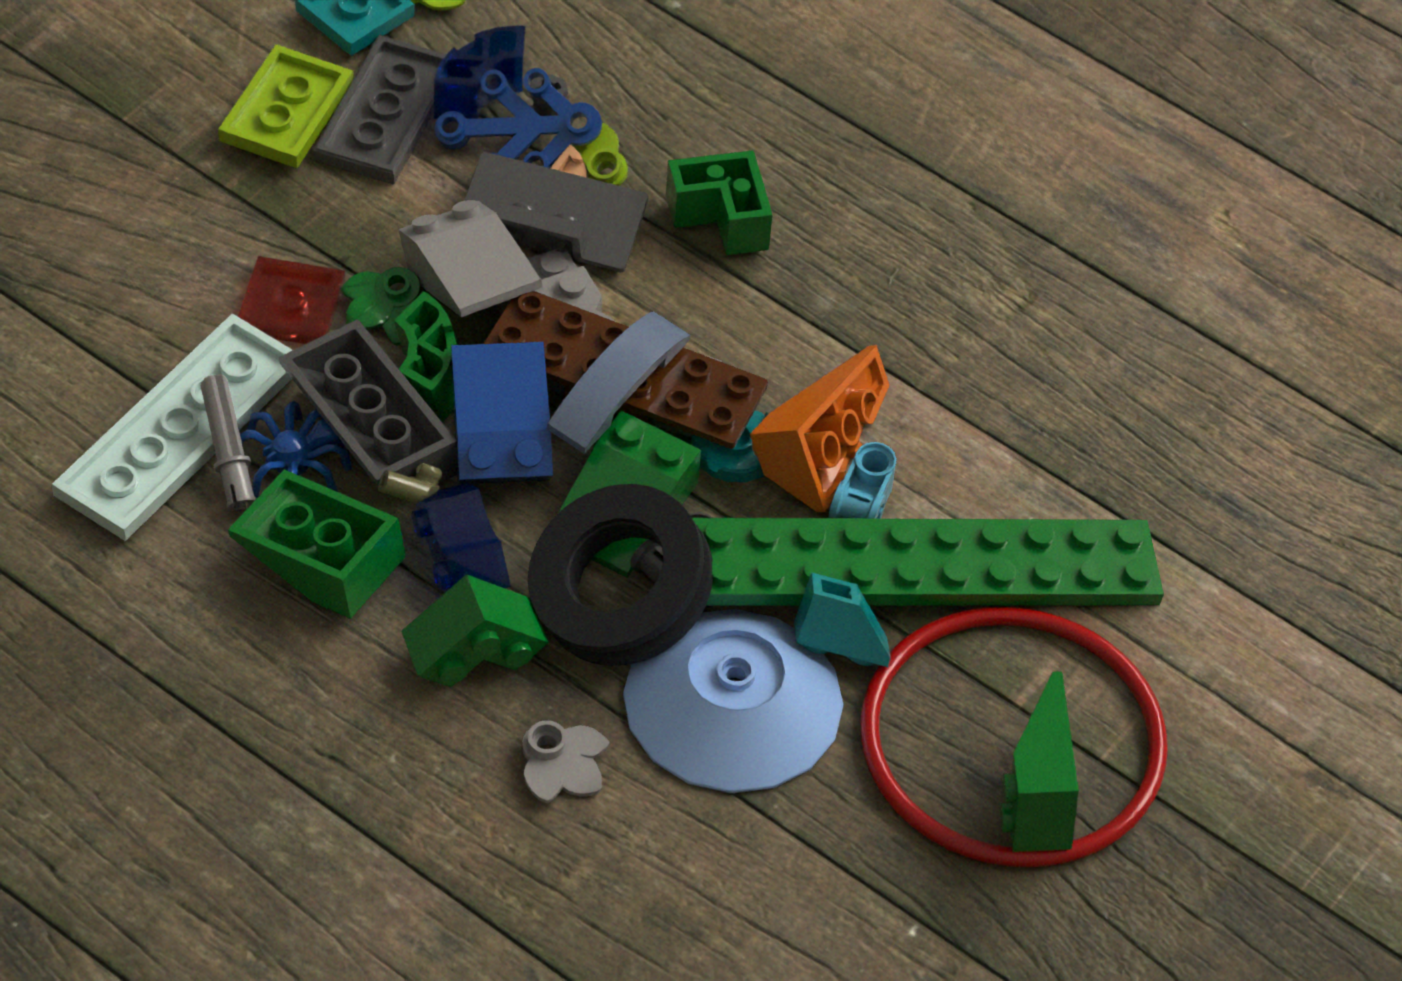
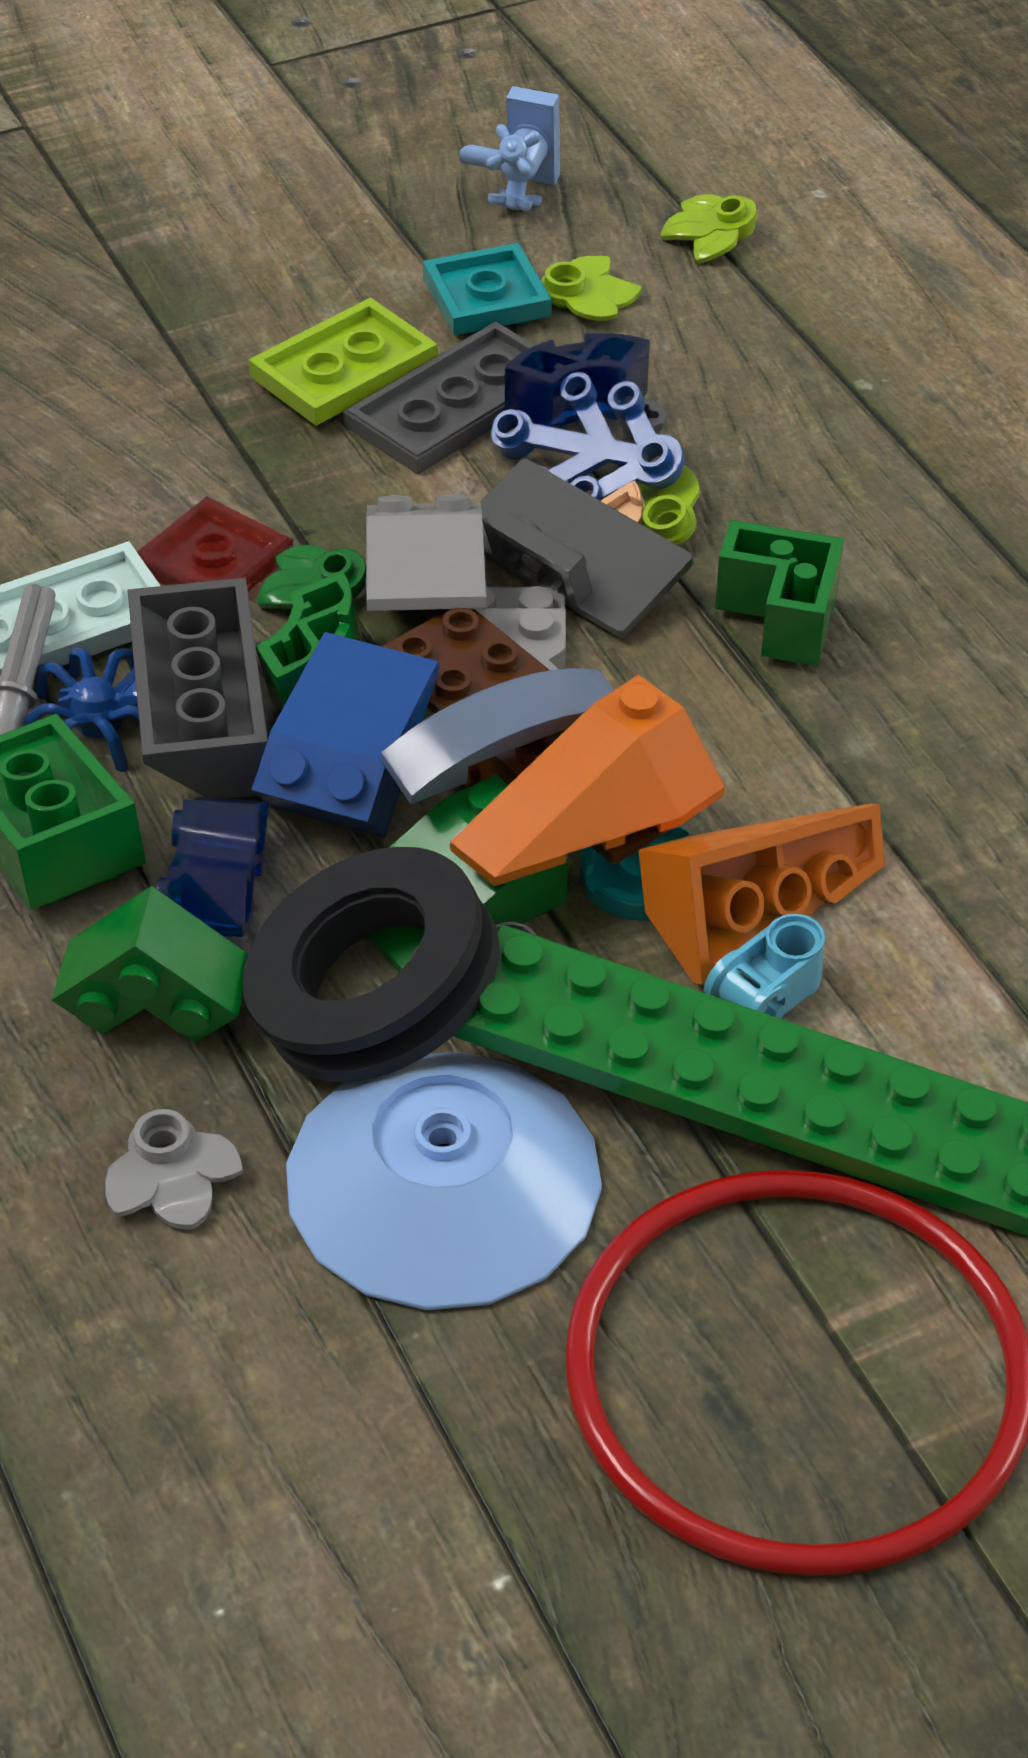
camera: 30 degrees right, 5 degrees down
olive arm [378,463,442,503] -> none
teal slope [794,572,891,667] -> none
green slope [1000,671,1079,852] -> none
none -> orange wedge [450,674,725,886]

